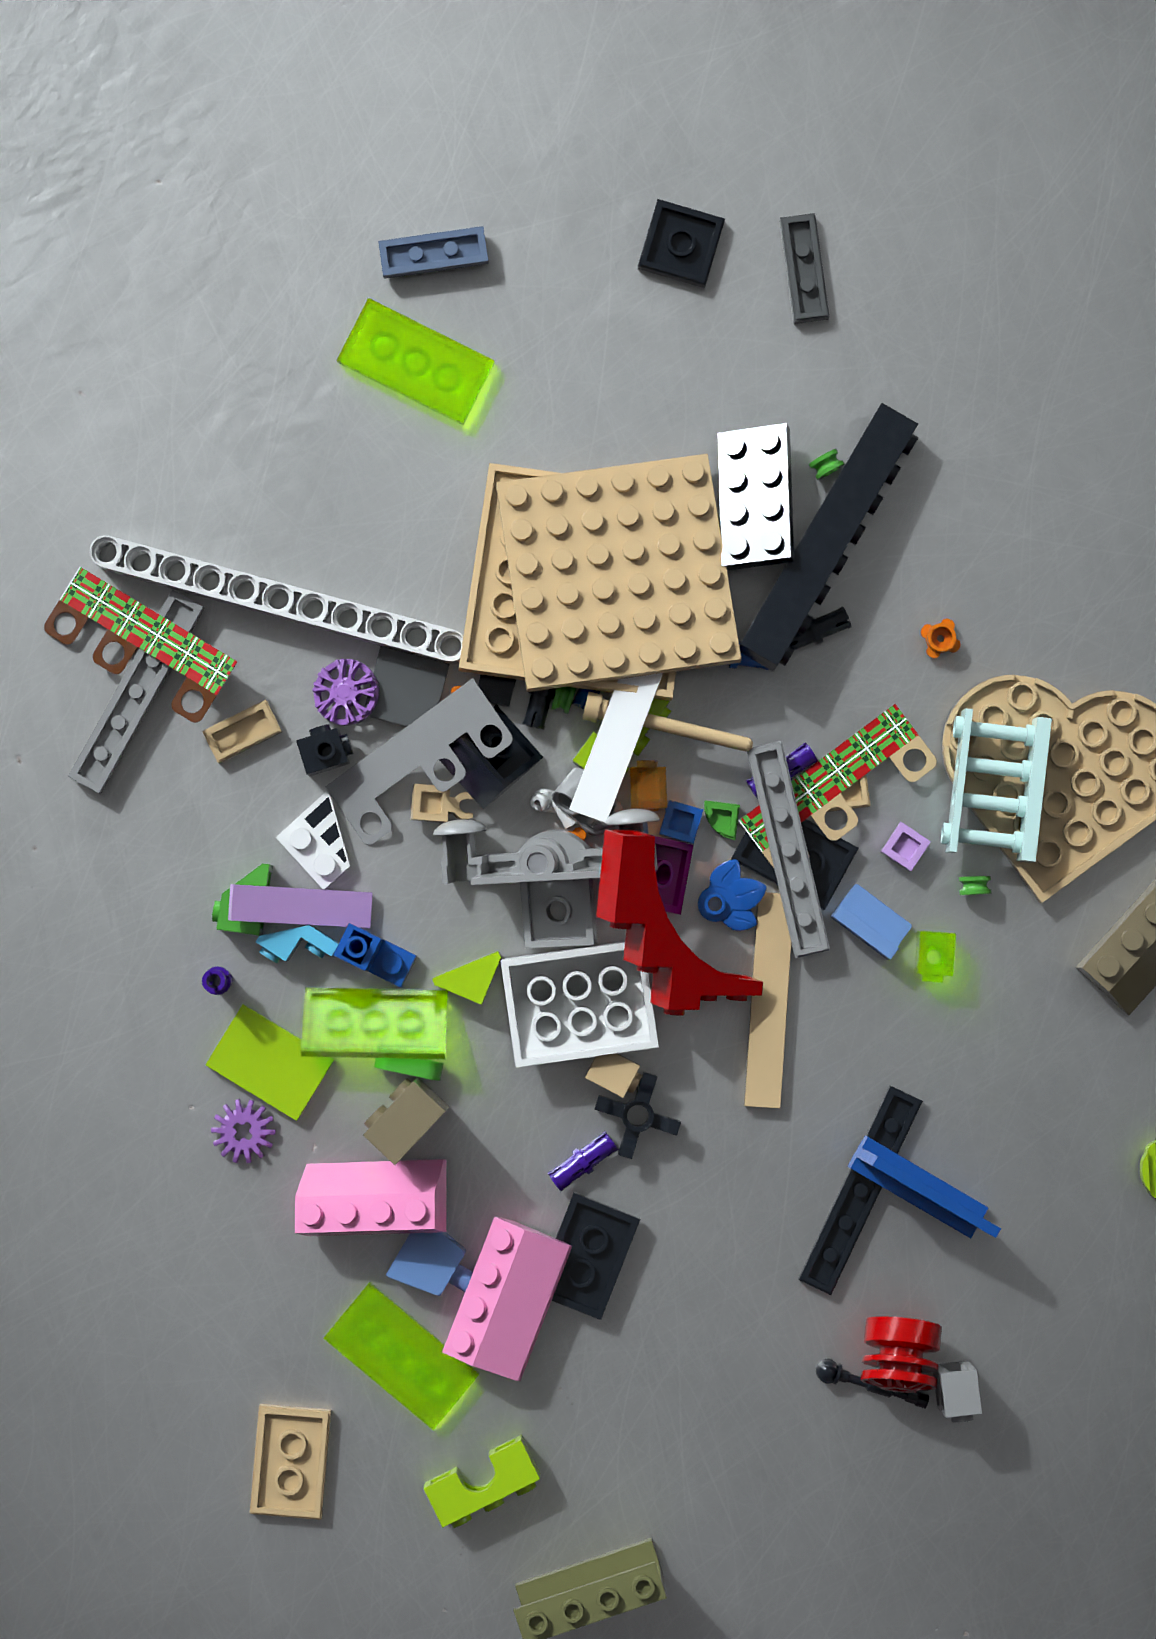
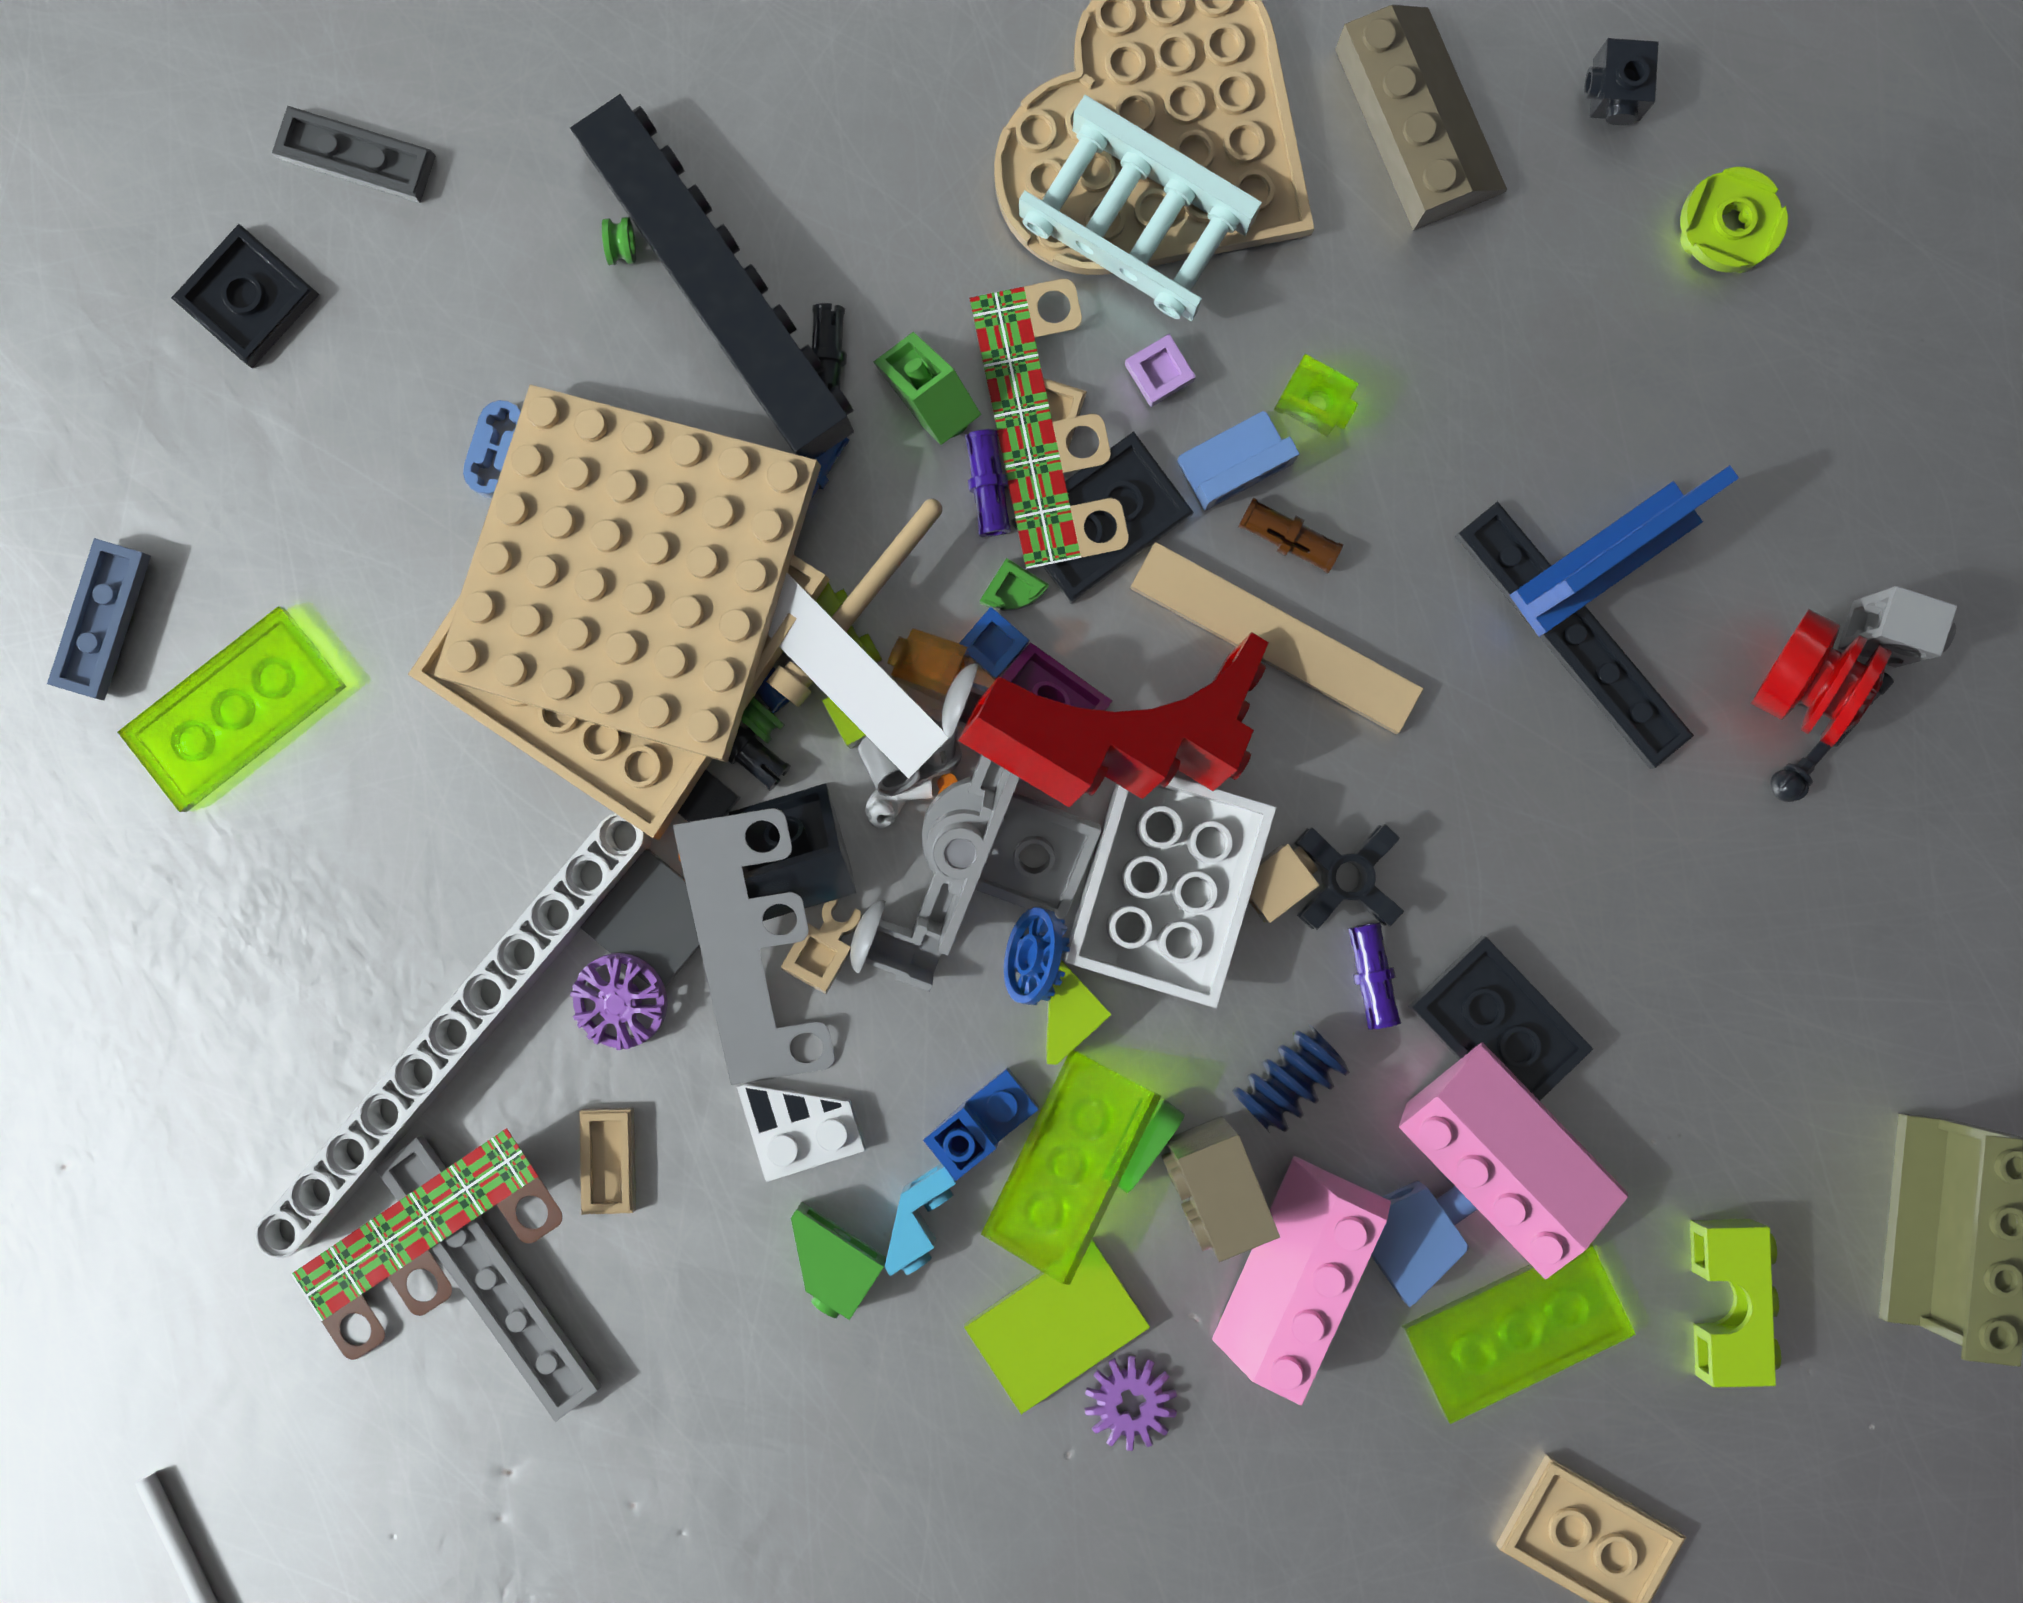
camera: 60 degrees left, 0 degrees up
dark purple pin [202,966,233,995] -> none
lavender tile [228,884,372,928] -> none
black brick [296,724,354,777] -> none
blue plate [698,859,767,931] -> none
plate [718,423,795,571] -> none
light grey tile [747,741,830,958] -> none
orange plate [921,619,961,658] -> none
bright green bush [959,876,992,895] -> none
none -> medium blue beam [463,400,521,498]
none -> bright green slope [873,332,982,445]
none -> blue wheel [1004,907,1070,1005]
none -> dark blue piece [1232,1024,1350,1133]
none -> reddish brown pin [1238,497,1344,574]

